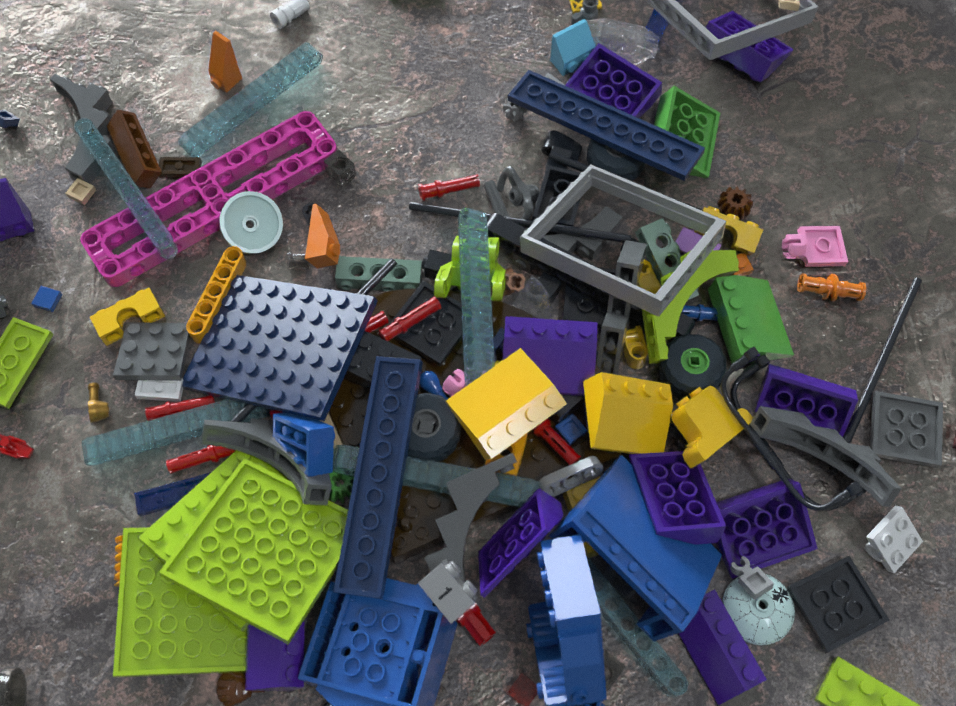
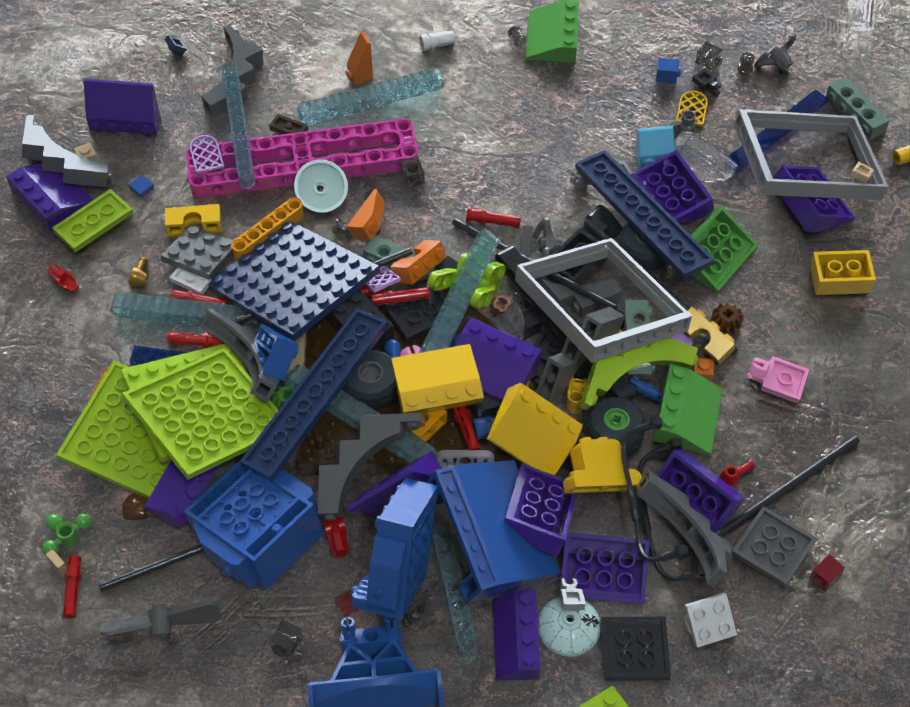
camera: 25 degrees right, 10 degrees down
tan plate [65,178,96,206] -> none
reddish brown brick [107,110,162,188] -> none
light grey brick [418,559,478,623] -> none
orange piece [797,273,866,302] -> none
none -> lavender window [190,135,224,174]
none -> lavender window [364,266,401,293]
none -> orange arch [390,240,446,285]
none -> red bar [719,460,755,487]
none -> yellow brick [809,250,876,295]

